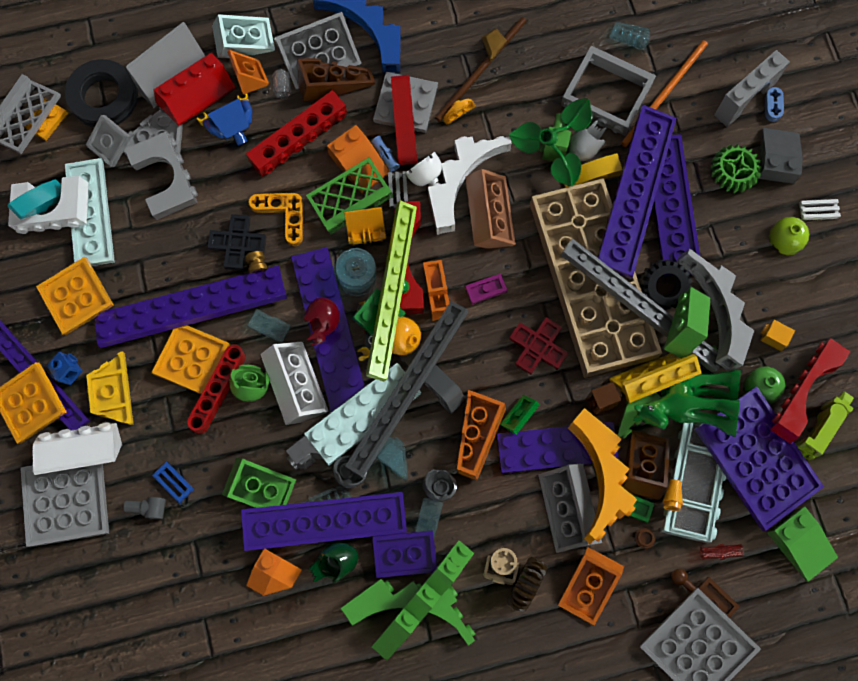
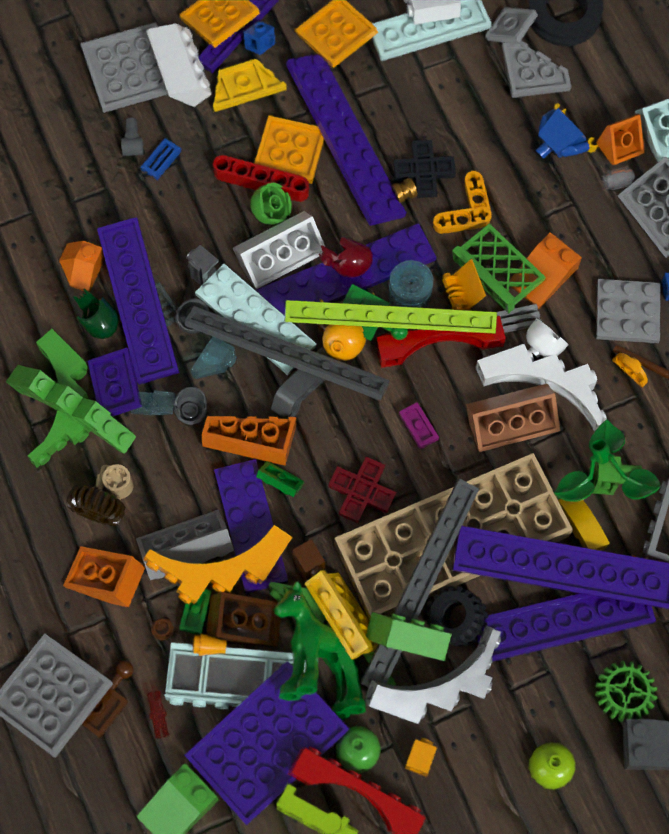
camera: 80 degrees right, 5 degrees down
light grey arch [125,132,198,220] -> none
light grey slope [126,22,205,108] -> none
red slope [153,53,235,126] -> none
bright green slope [222,457,296,508] -> none
red brick [246,90,347,177] -> none
clear light blue slope [247,309,291,342] -> none
reddish brown wedge [297,58,375,101] -> none
medium blue pin [371,136,400,172] -> none
red beam [391,75,418,166] -> none
orange slope [423,260,449,321] -> none
light grey helmet [568,120,606,161] -> none
white tile [799,199,841,220] -> none

